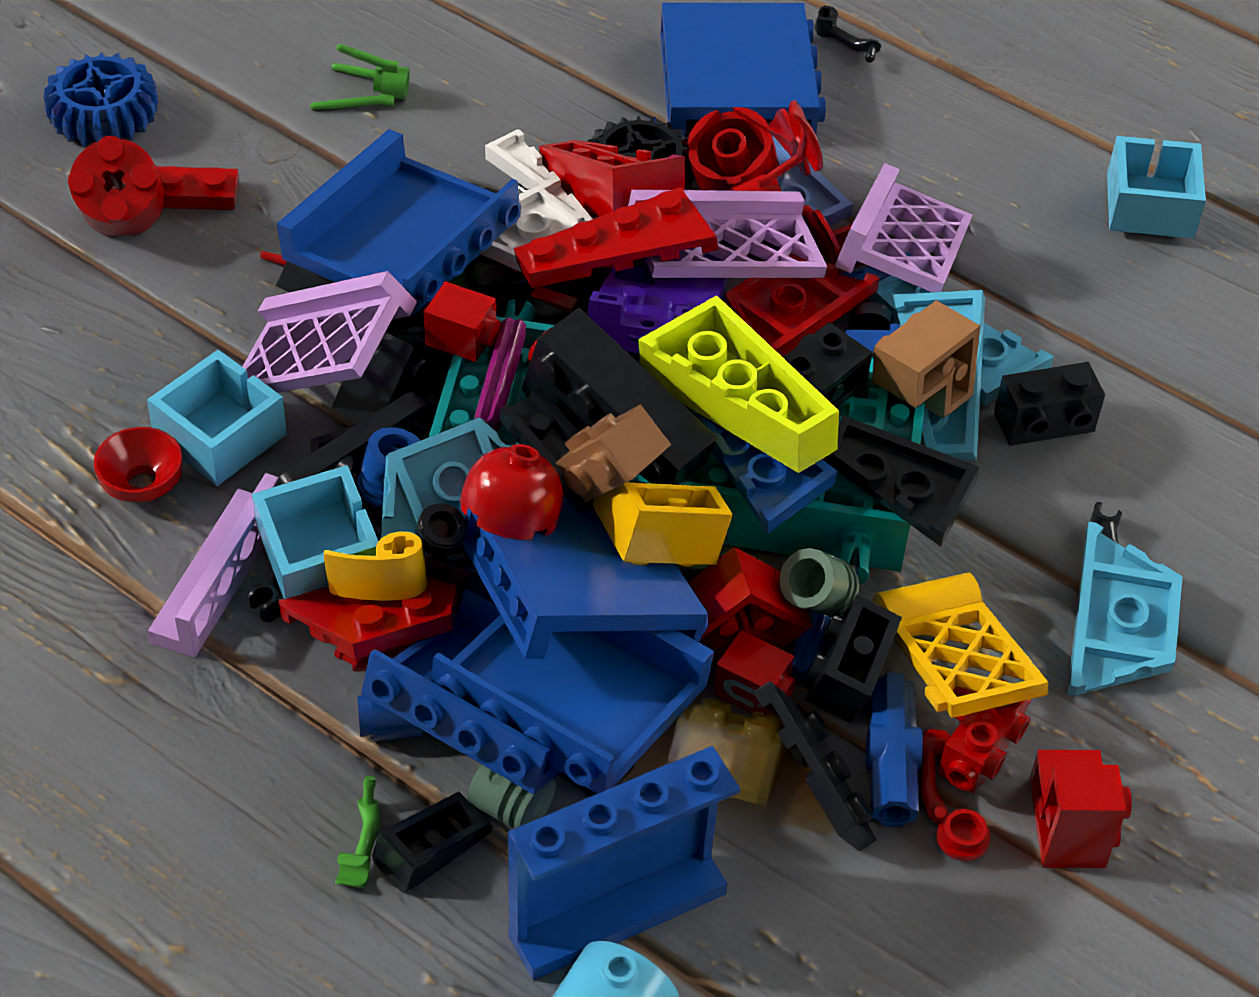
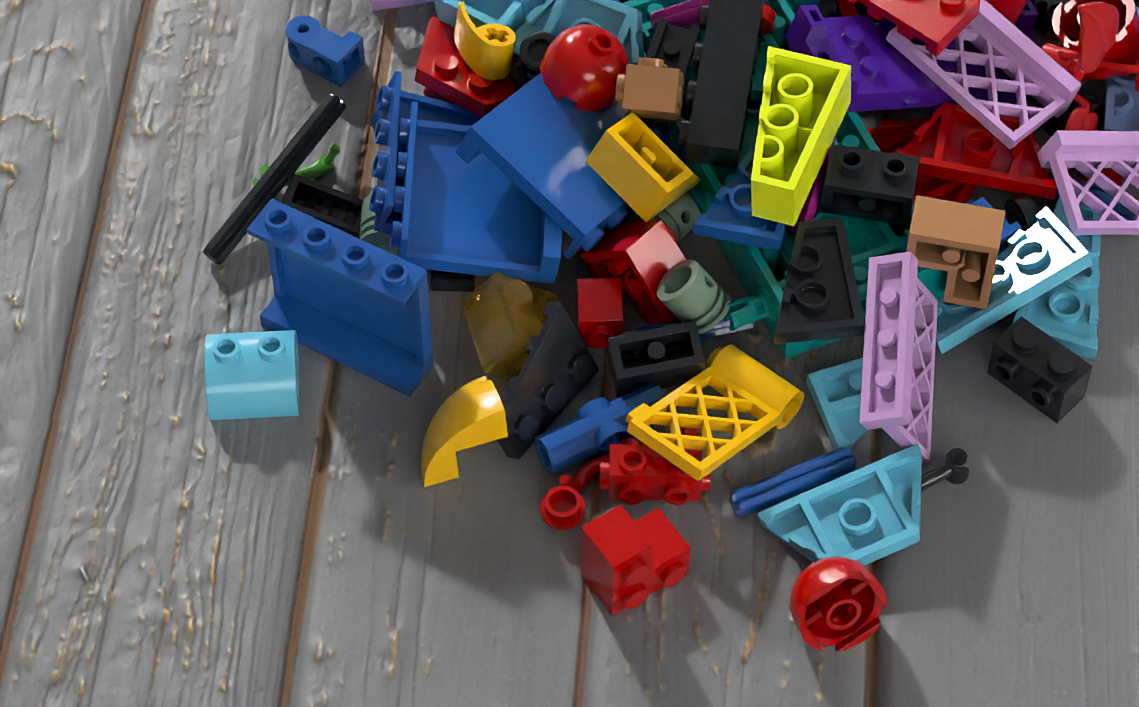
camera: 60 degrees right, 5 degrees up
none -> black axle [203,93,346,265]
none -> blue leg [285,16,366,88]
none -> yellow brick [421,376,508,488]
none -> blue axle [729,447,856,517]
none -> red cylinder [789,556,888,652]
none -> medium azure wing [806,358,868,450]
none -> lavender fence [859,251,938,463]

